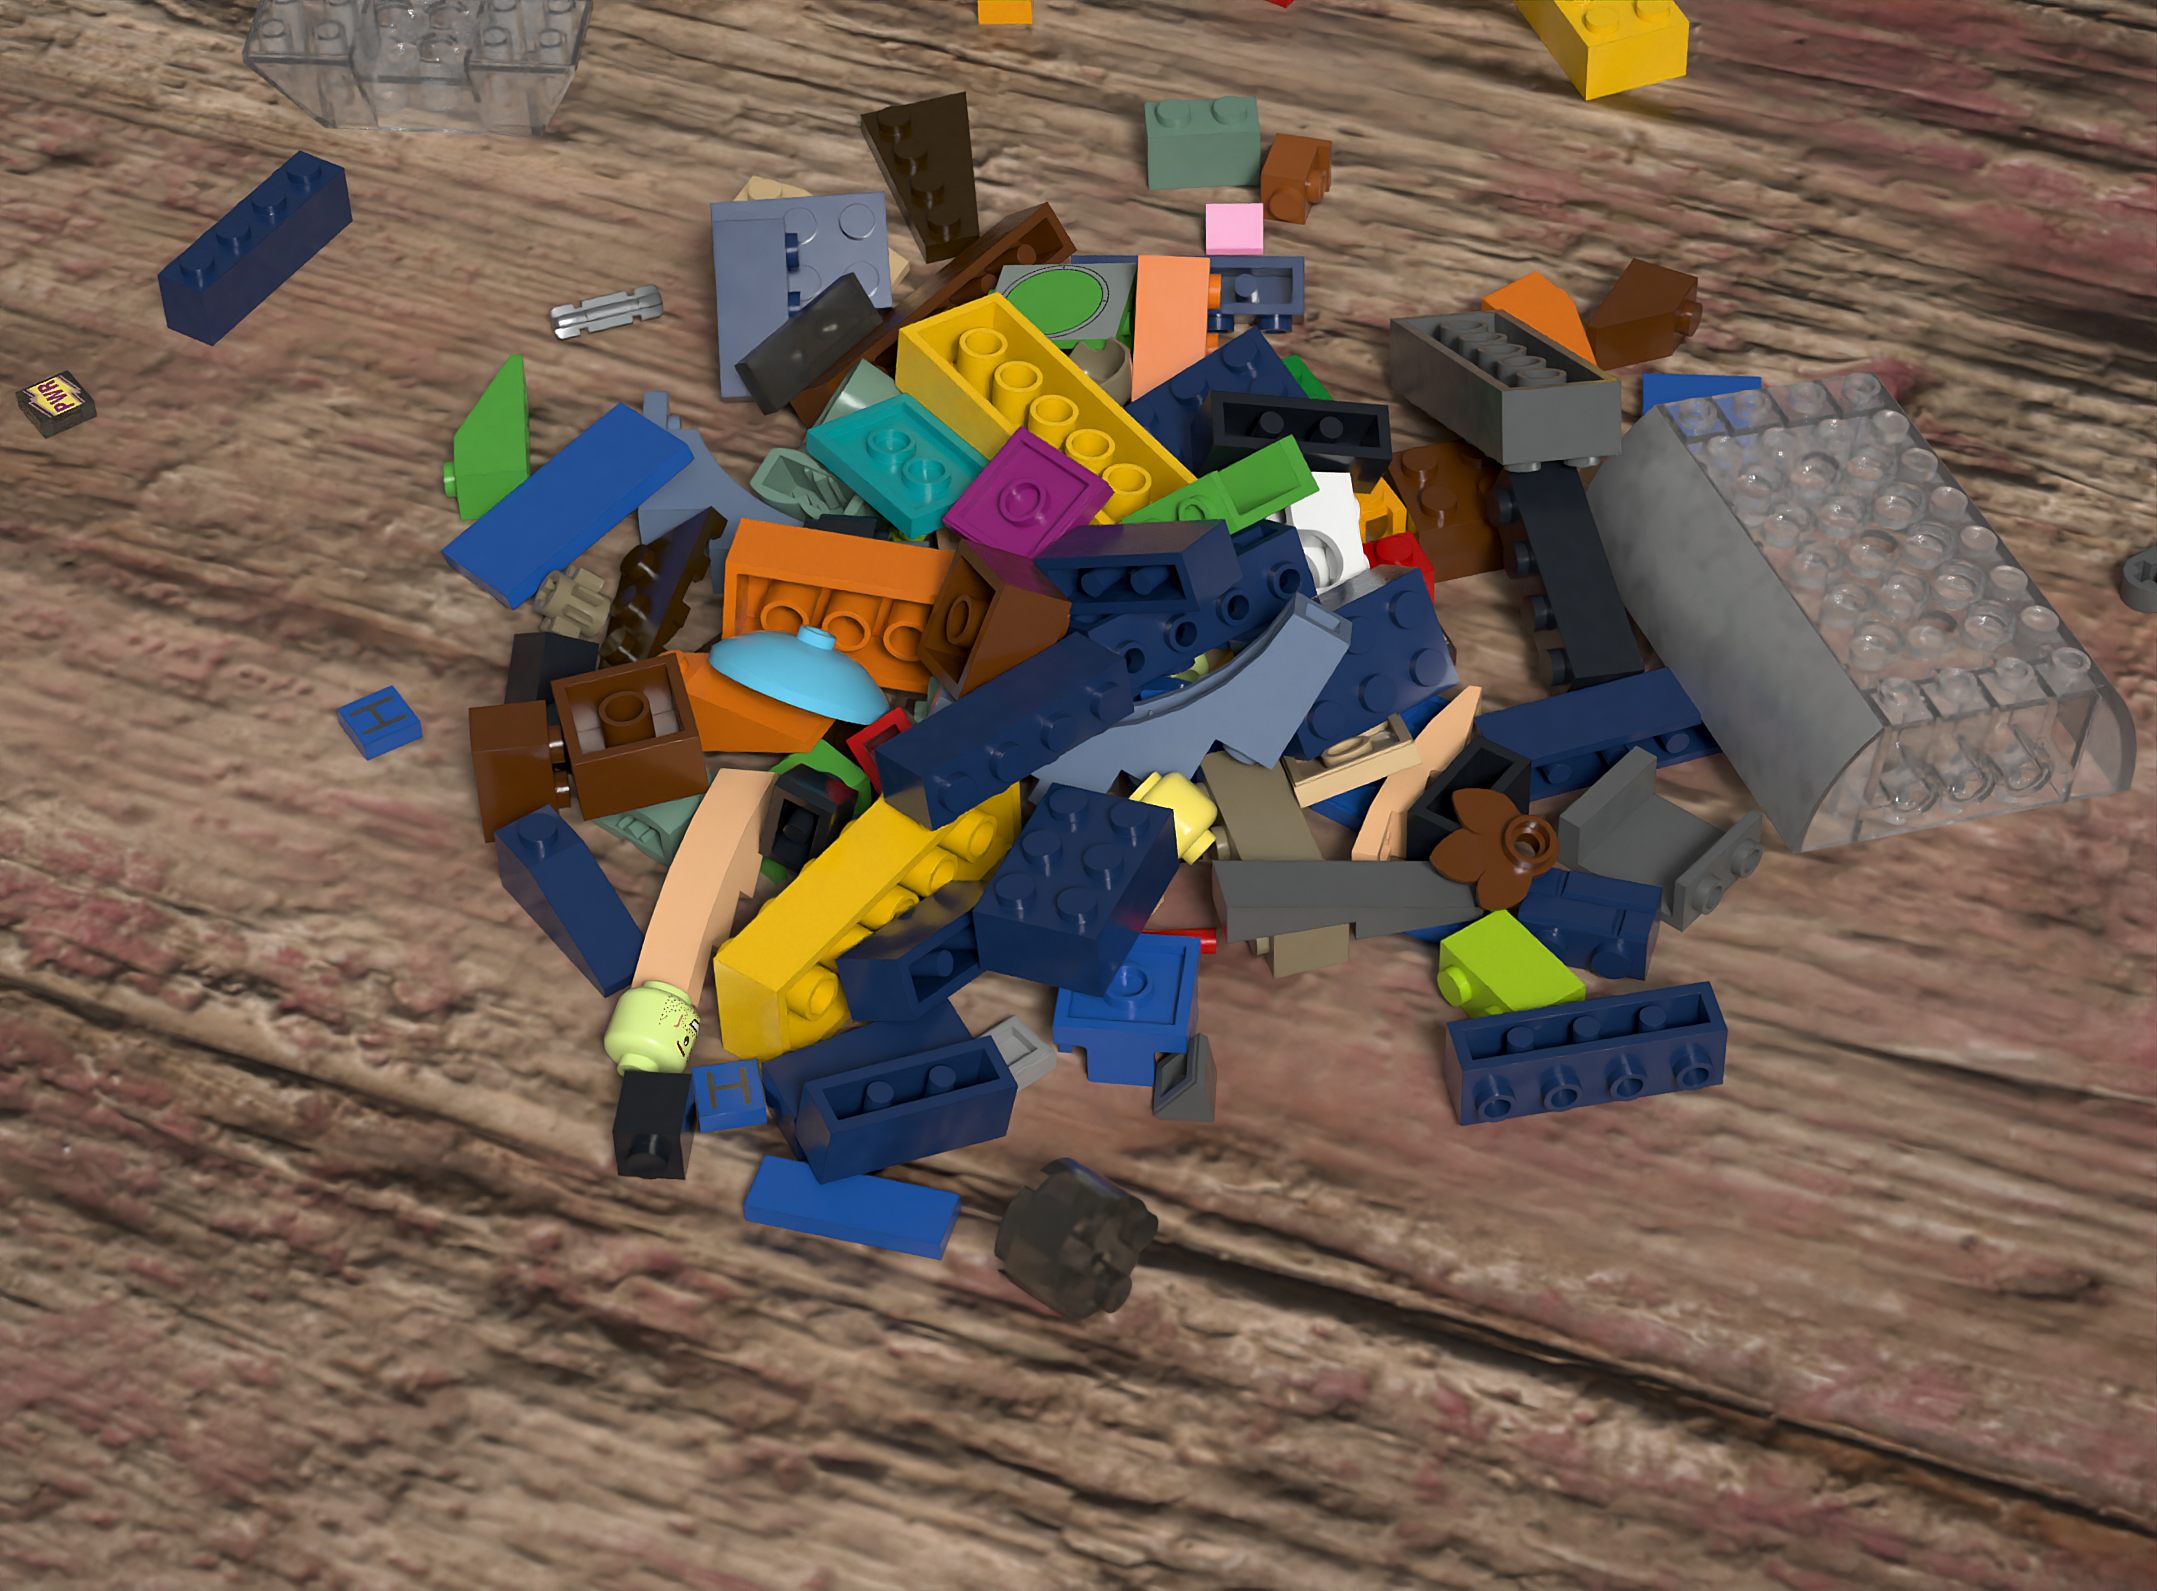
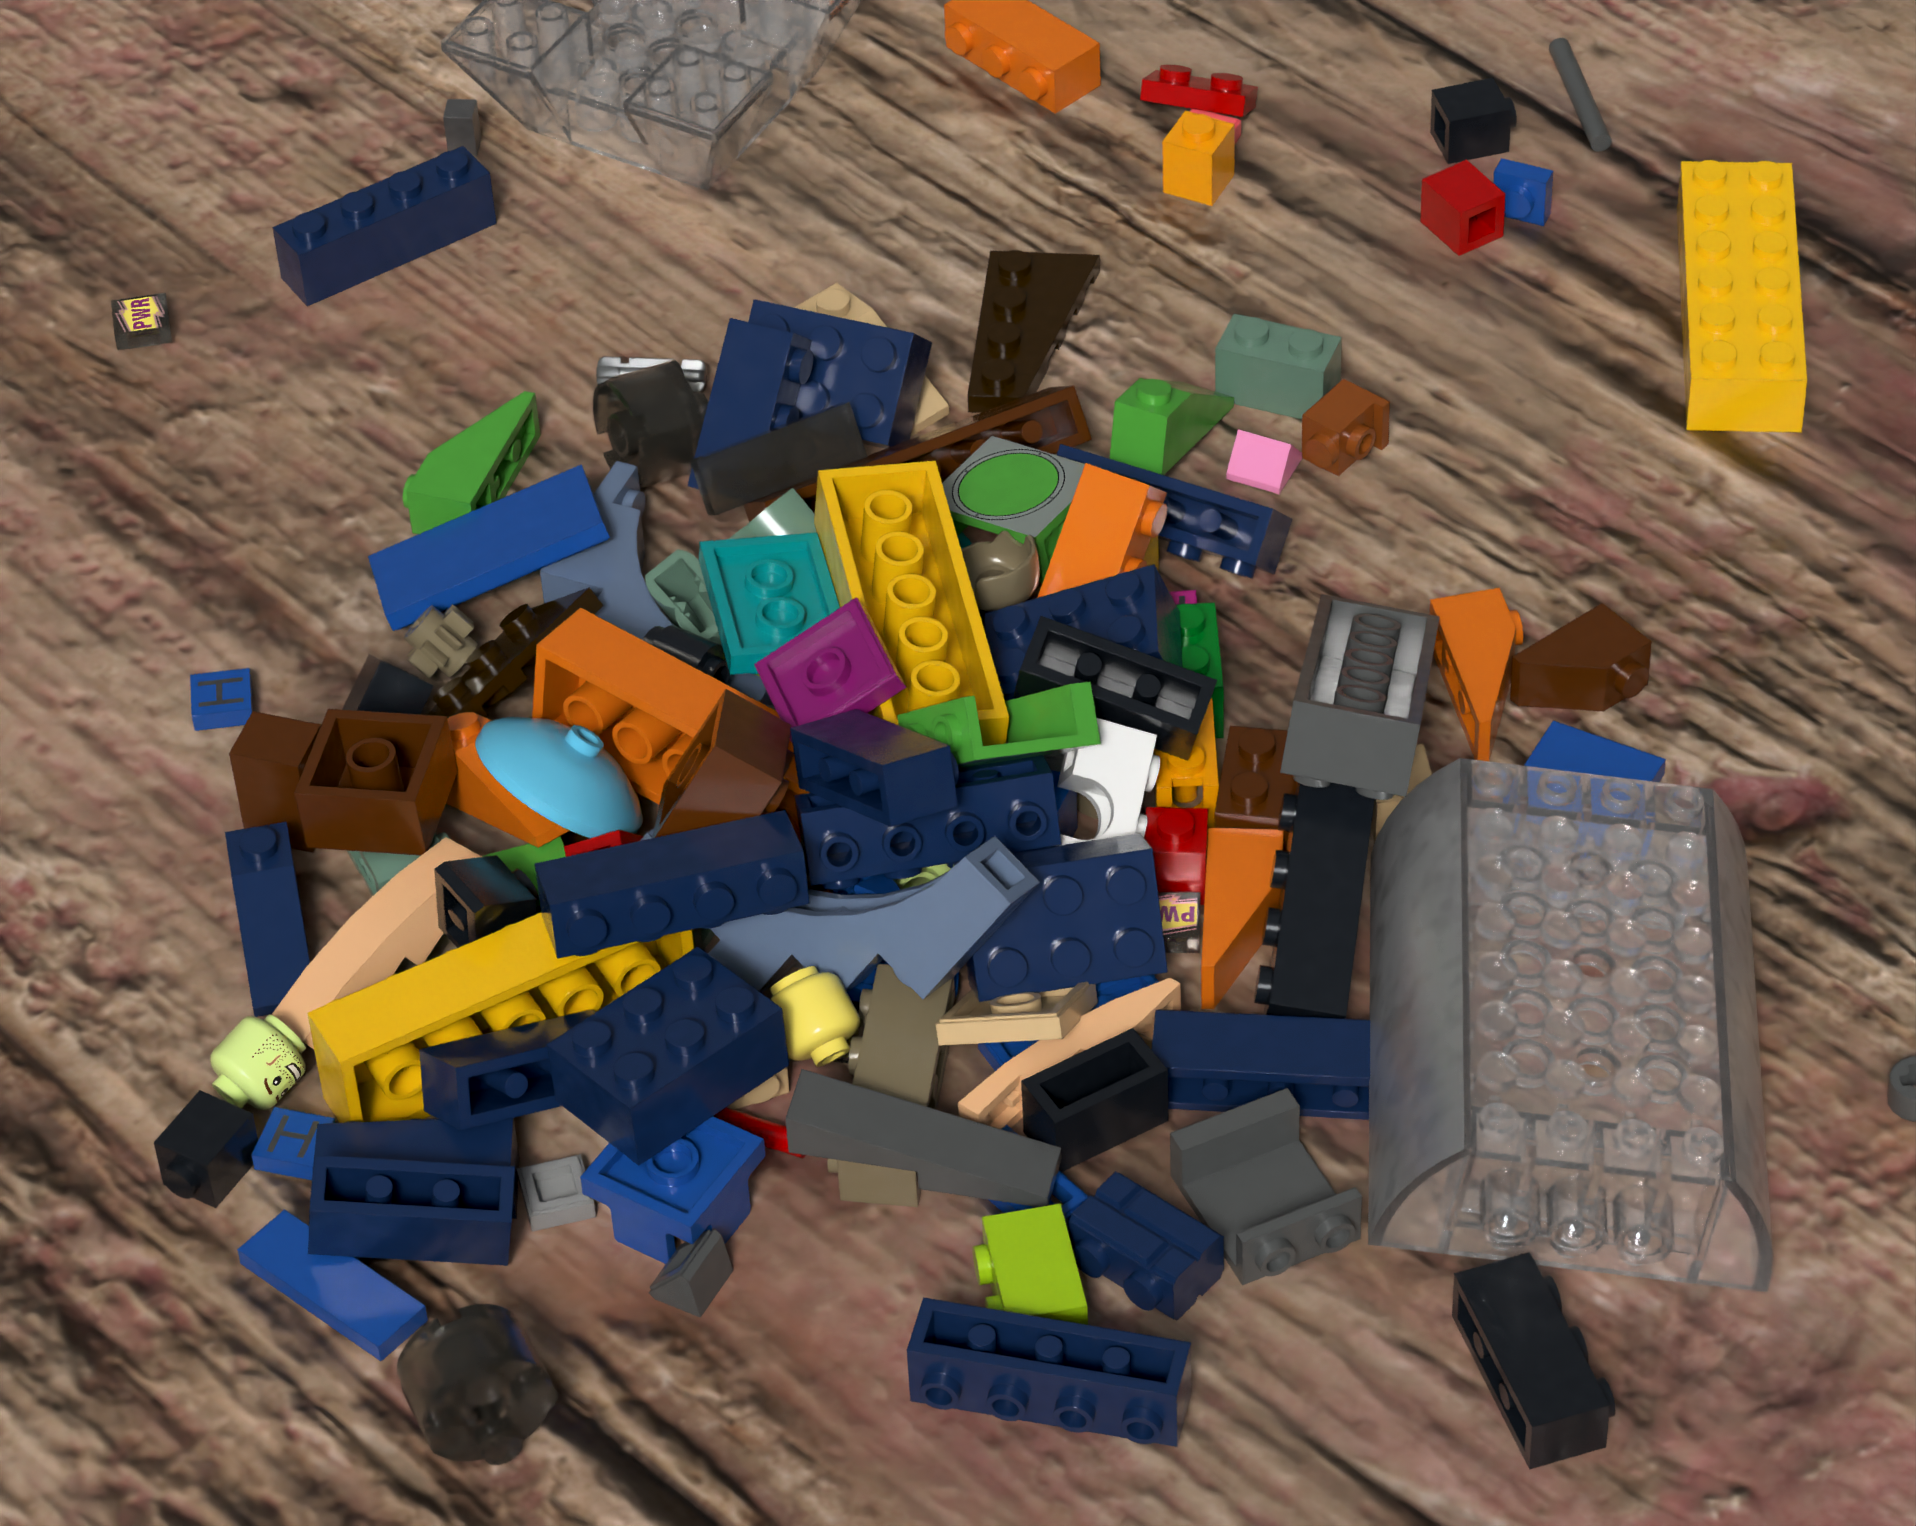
camera: 25 degrees right, 0 degrees up
reddish brown plate [1429,788,1559,911] -> none
none -> flat silver piece [443,99,481,156]
none -> clear smoke brick [593,360,708,488]
none -> bright green slope [1109,378,1234,475]
none -> orange slope [1201,828,1283,1009]
none -> black brick [1452,1252,1615,1470]

